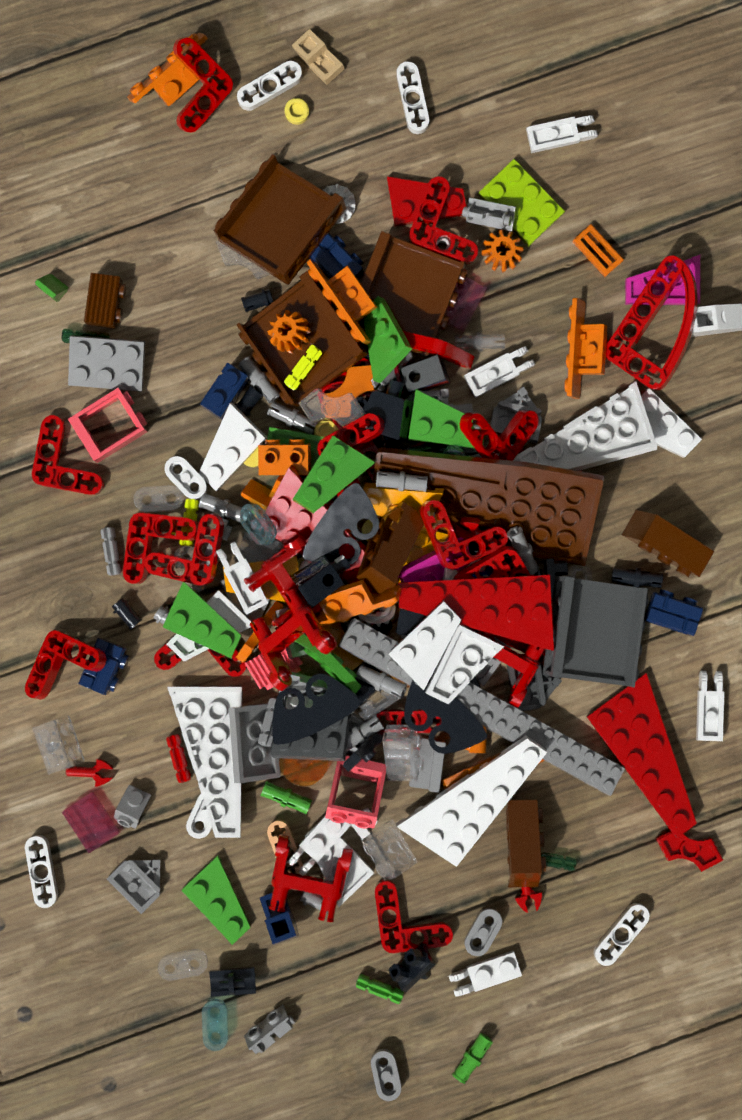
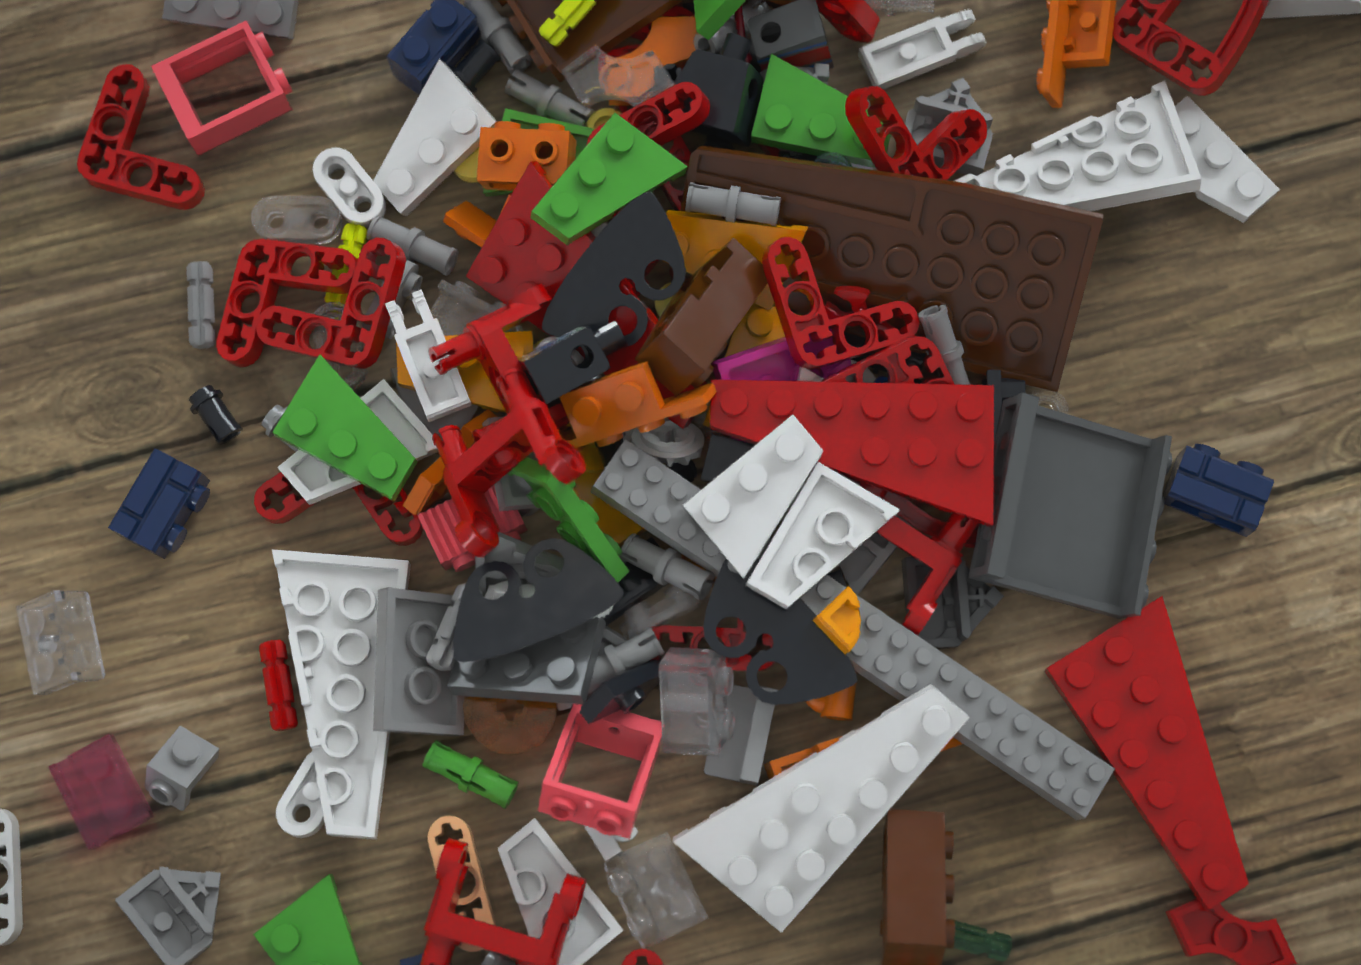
camera: 10 degrees right, 10 degrees down
red beam [25,630,106,700] -> none
red bar [66,759,114,787] -> none
clear light blue plate [240,504,277,545] -> none
white hinge [287,815,351,876] -> none
black pin [611,567,663,589] -> none
reddish brown wedge [621,510,715,578] -> none
white hinge [696,671,724,741] -> none
none -> light orange tile [812,586,861,655]

